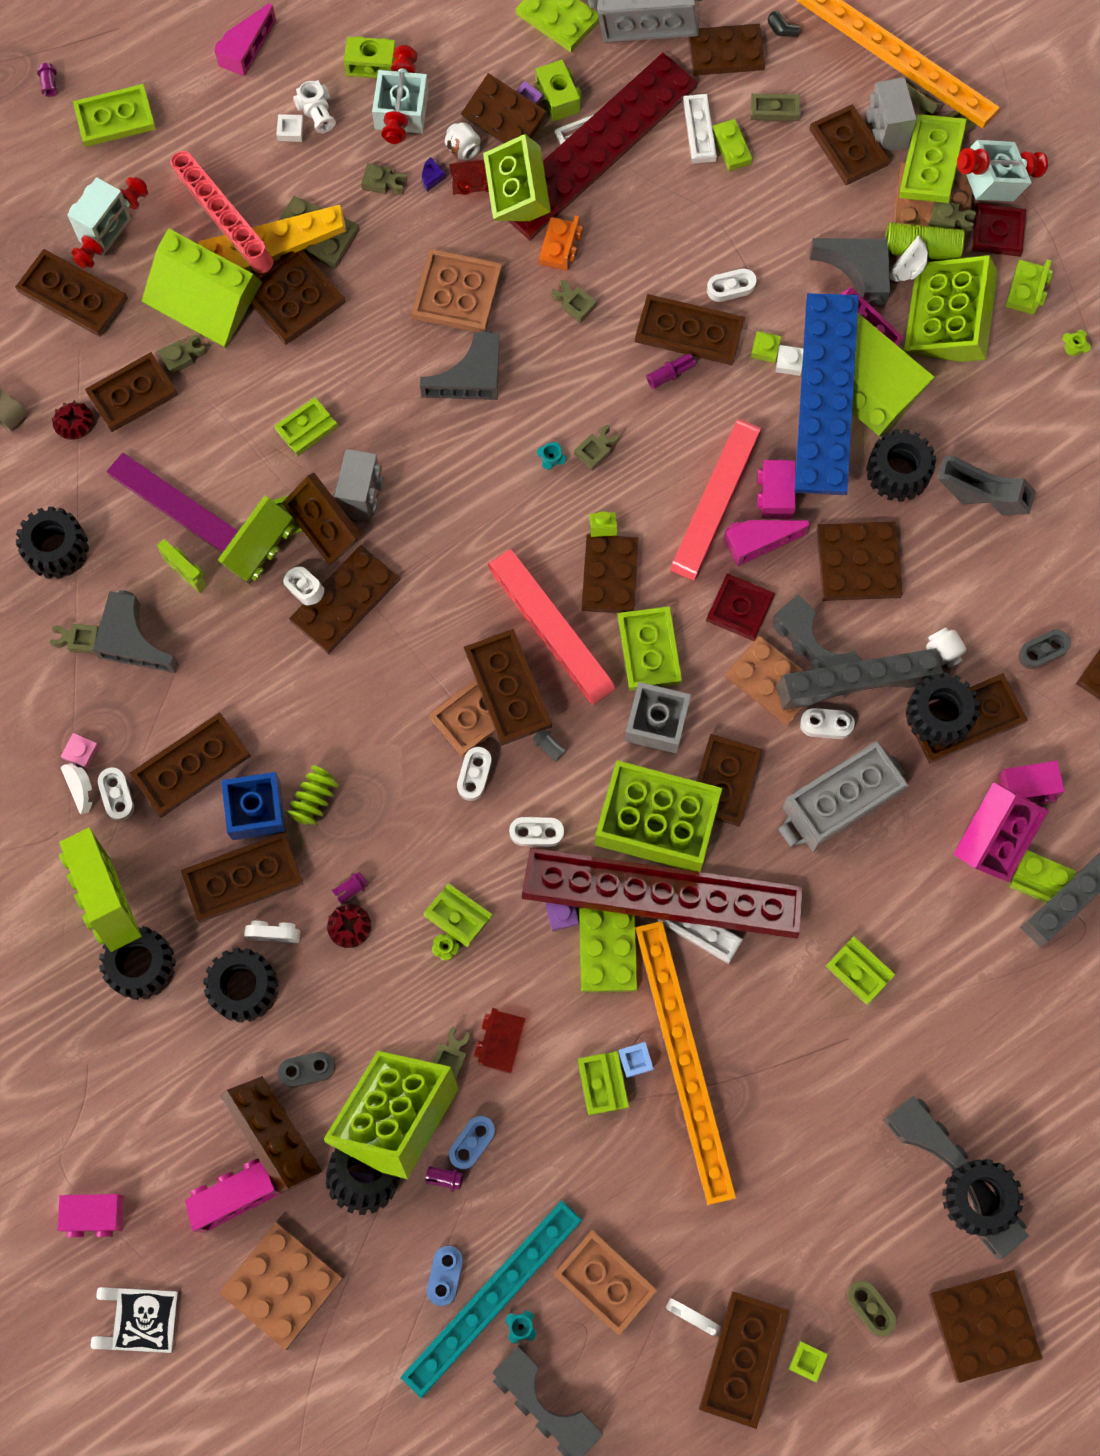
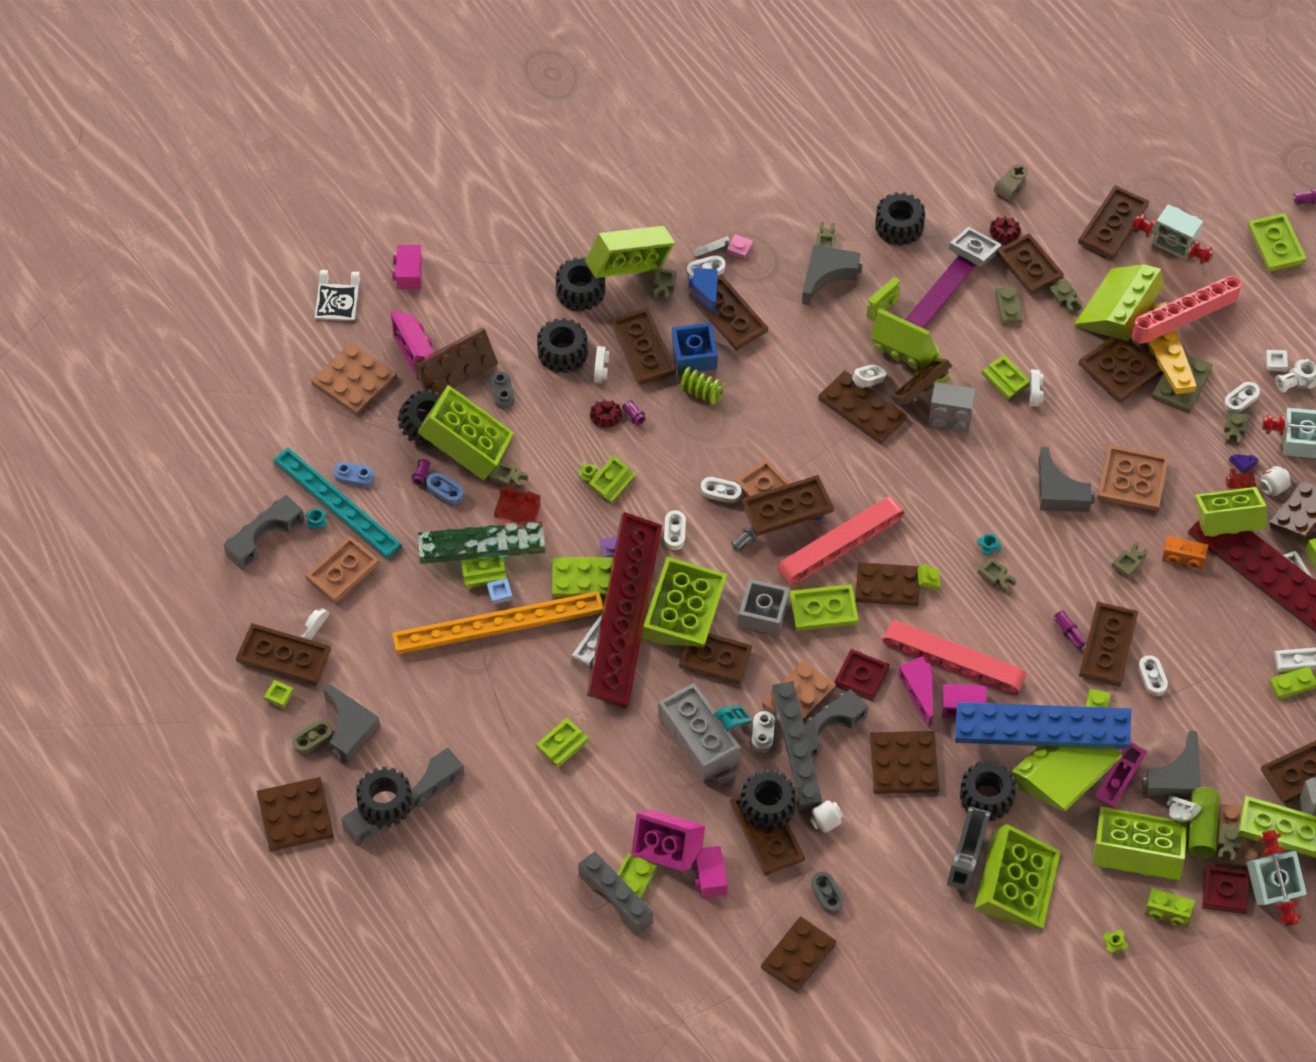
camera: 90 degrees right, 15 degrees down
none -> dark grey arch [323,683,380,764]
none -> clear green plate [418,522,545,564]
none -> olive plate [654,268,677,302]
none -> blue slope [689,268,718,313]
none -> teal plate [713,704,753,732]
none -> light grey plate [948,227,1002,267]
none -> lime slope [974,824,1061,930]
none -> olive plate [995,286,1022,325]
none -> white plate [1030,369,1043,407]
none -> white plate [1224,382,1260,413]

